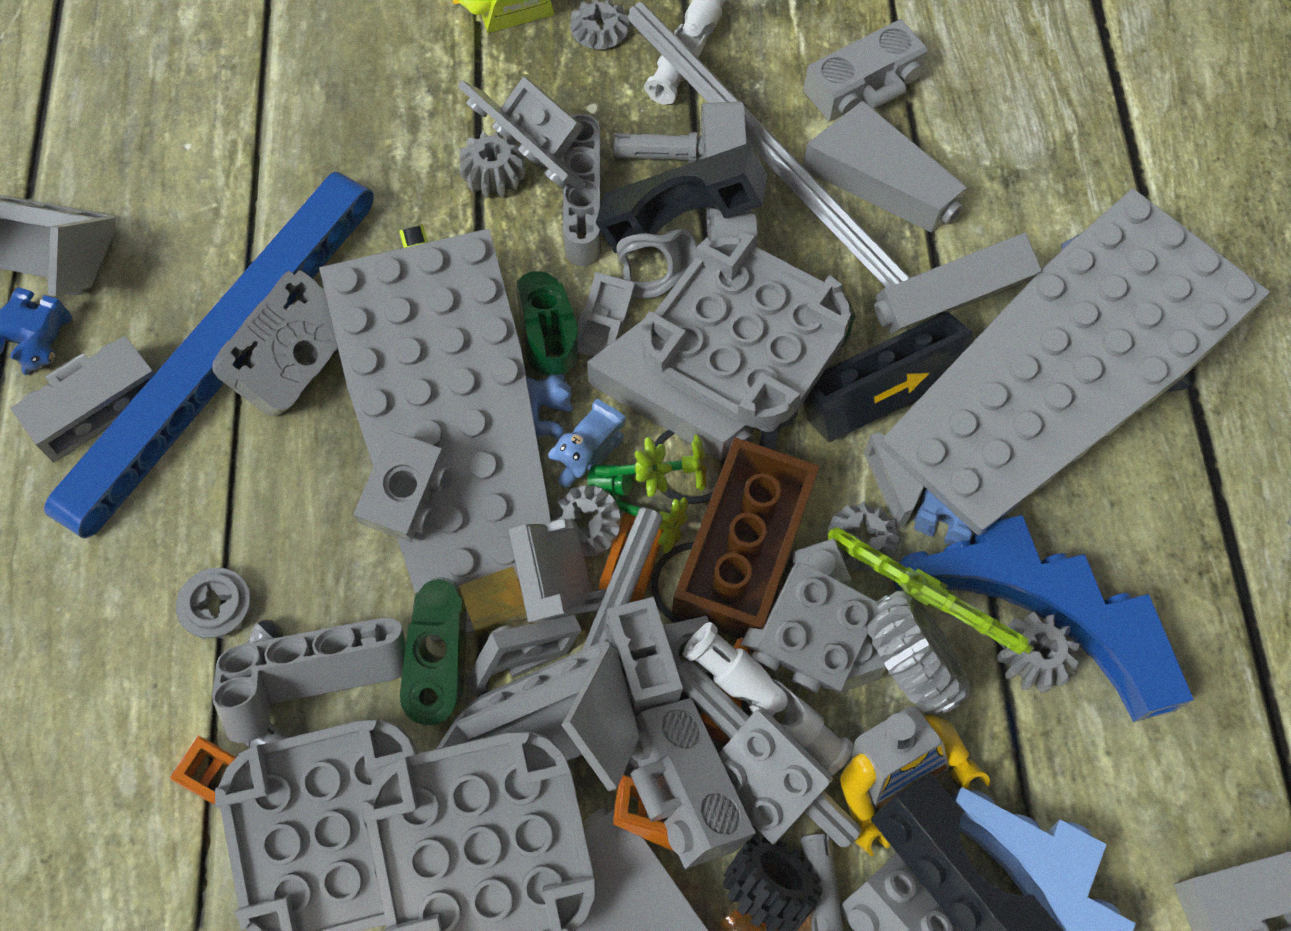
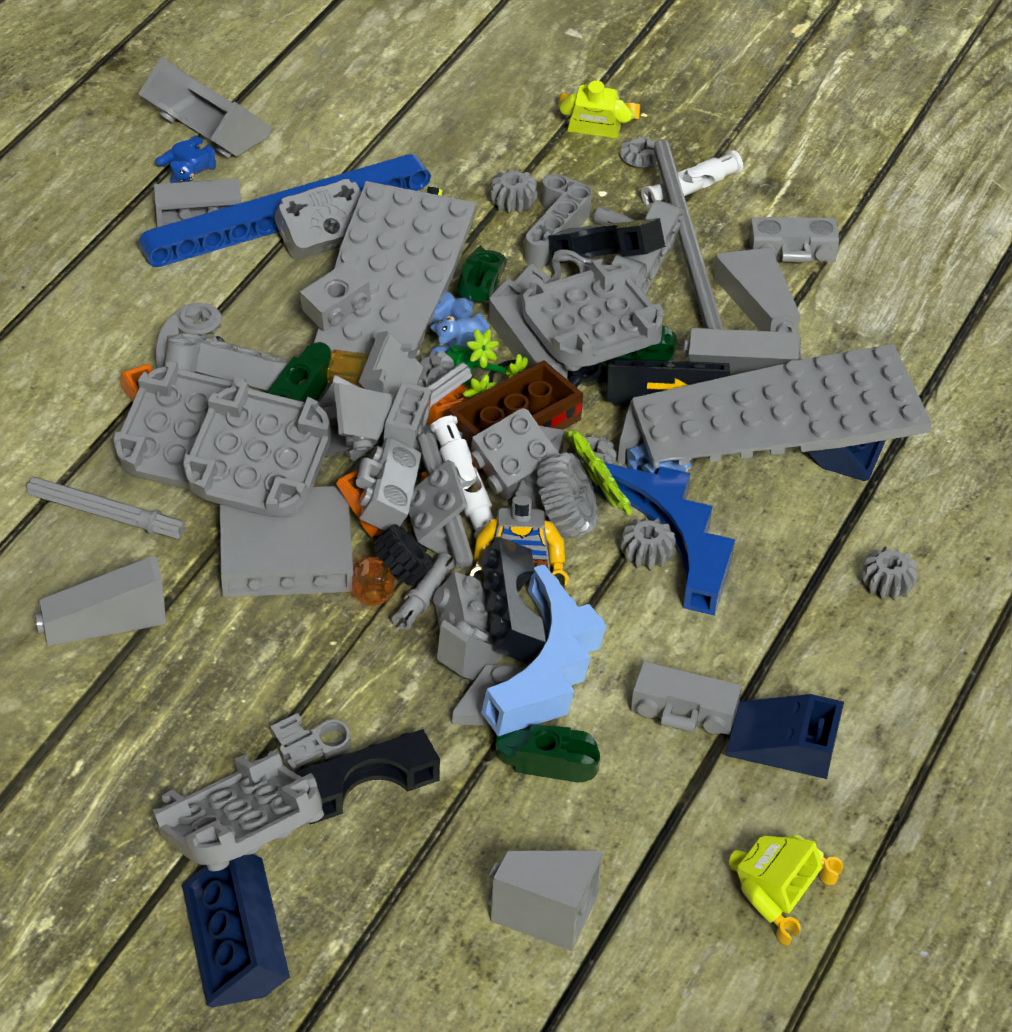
camera: 30 degrees right, 20 degrees down
light grey bracket [457,76,587,190] -> none
none -> light grey slope [156,315,179,368]

